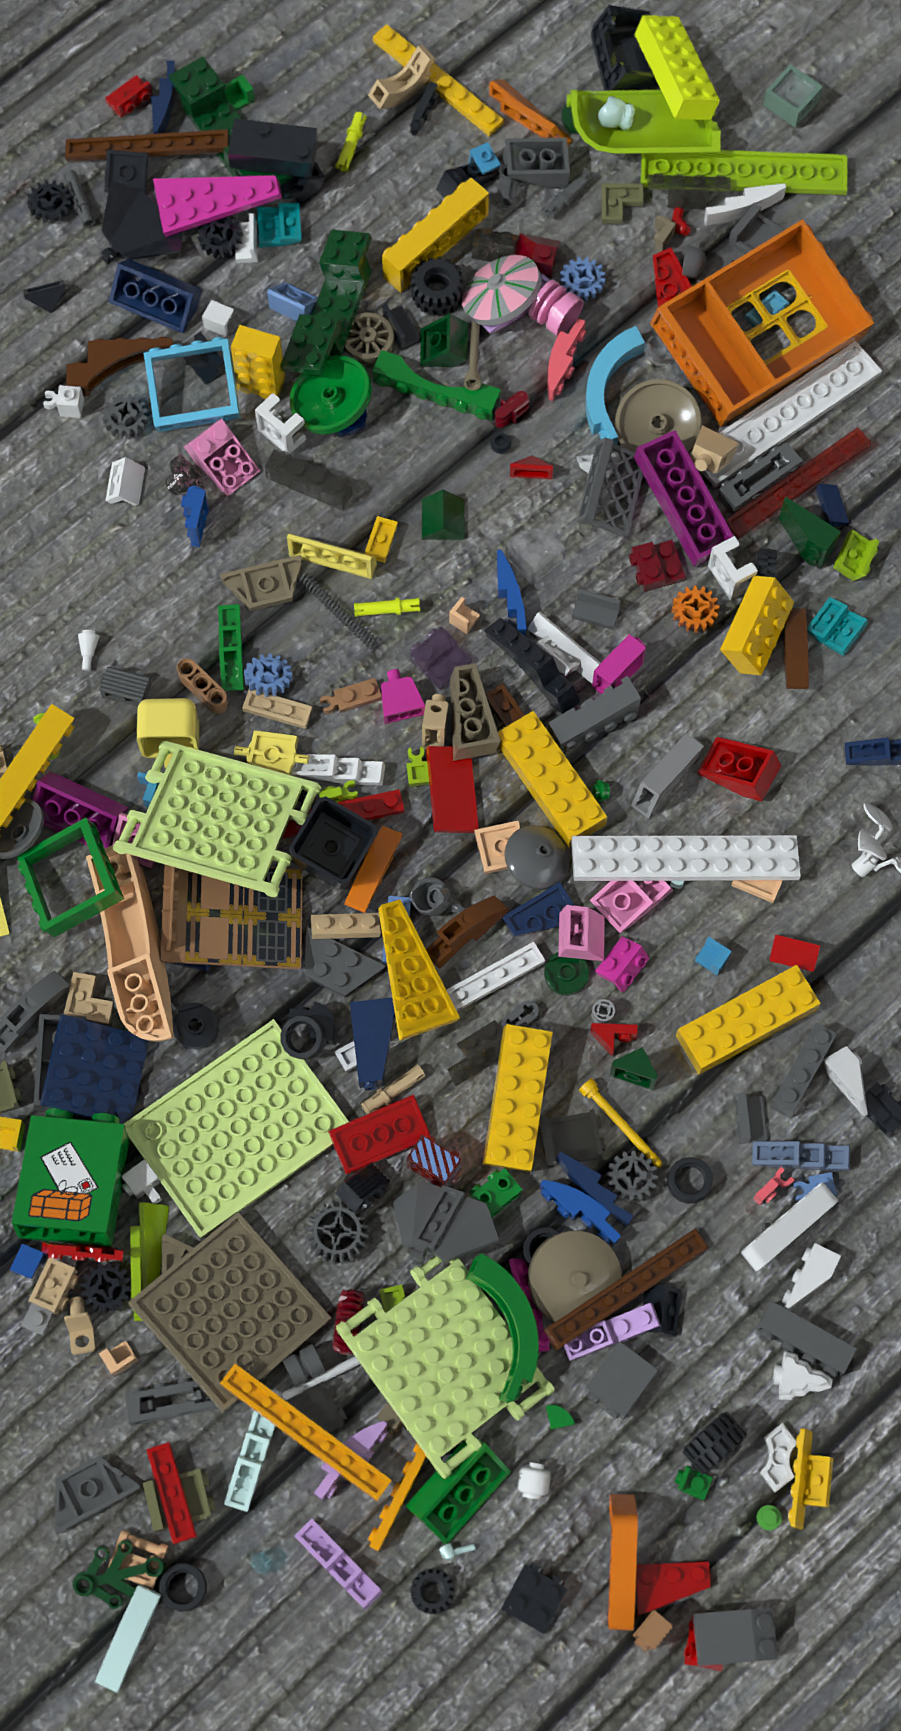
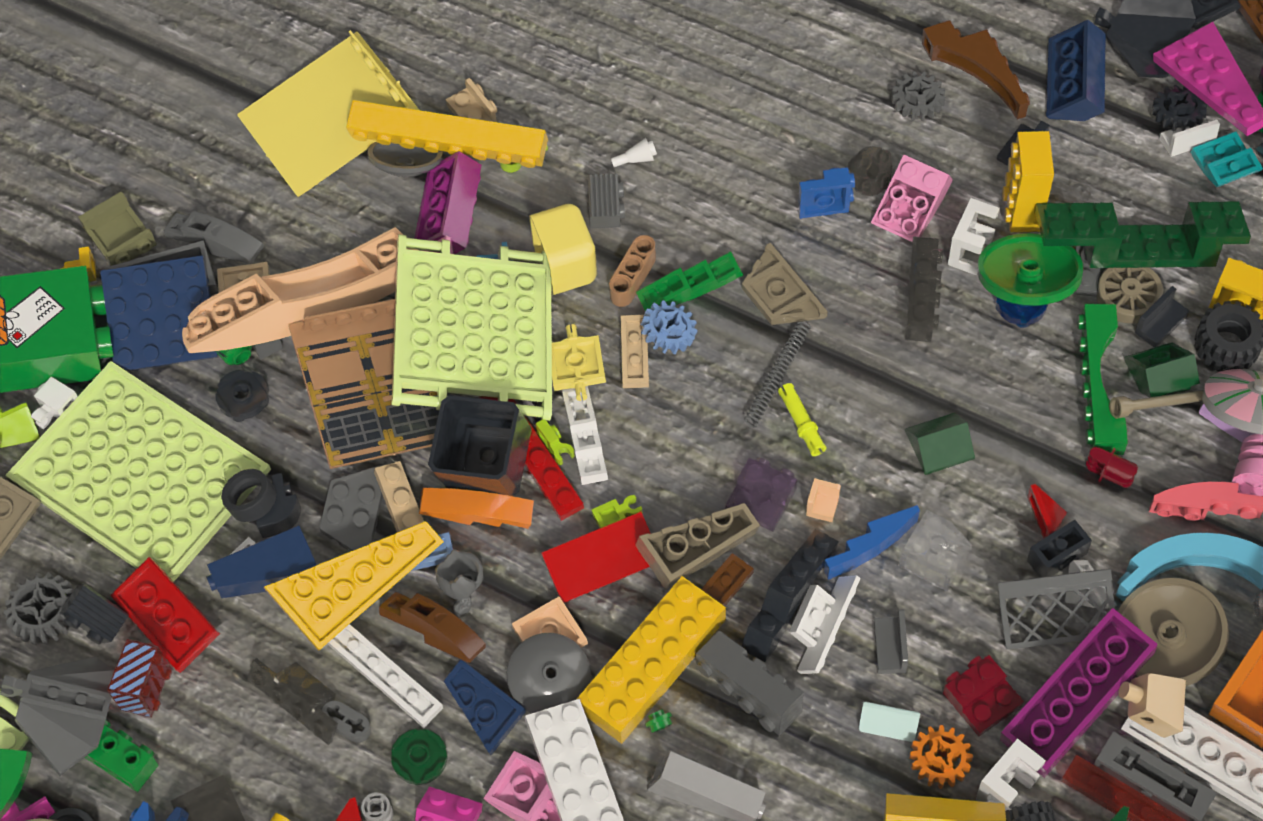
camera: 75 degrees right, 10 degrees down
green window [17,818,124,938] -> none
white brick [43,385,84,418] -> none
white panel [106,457,145,506] -> none
medium azure window [144,337,241,432] -> none
white panel [202,300,234,336] -> none
medium blue slope [267,282,318,321] -> none
light yellow slope [287,533,377,579] -> none
medium nougat plate [320,678,382,714] -> none
tan pin [361,1064,425,1114] -> none
yellow plate [364,516,398,563] -> none
dark pink torso [381,669,425,724] -> none
tan torso [422,694,448,749] -> none
yellow brick [482,1024,553,1172] -> none
black plate [490,433,512,454] -> none
bright pink slope [558,905,605,961] -> none
dark pink window [592,634,646,694] -> none
none -> light aqua slope [859,702,920,742]
none -> black brick [1027,520,1092,577]

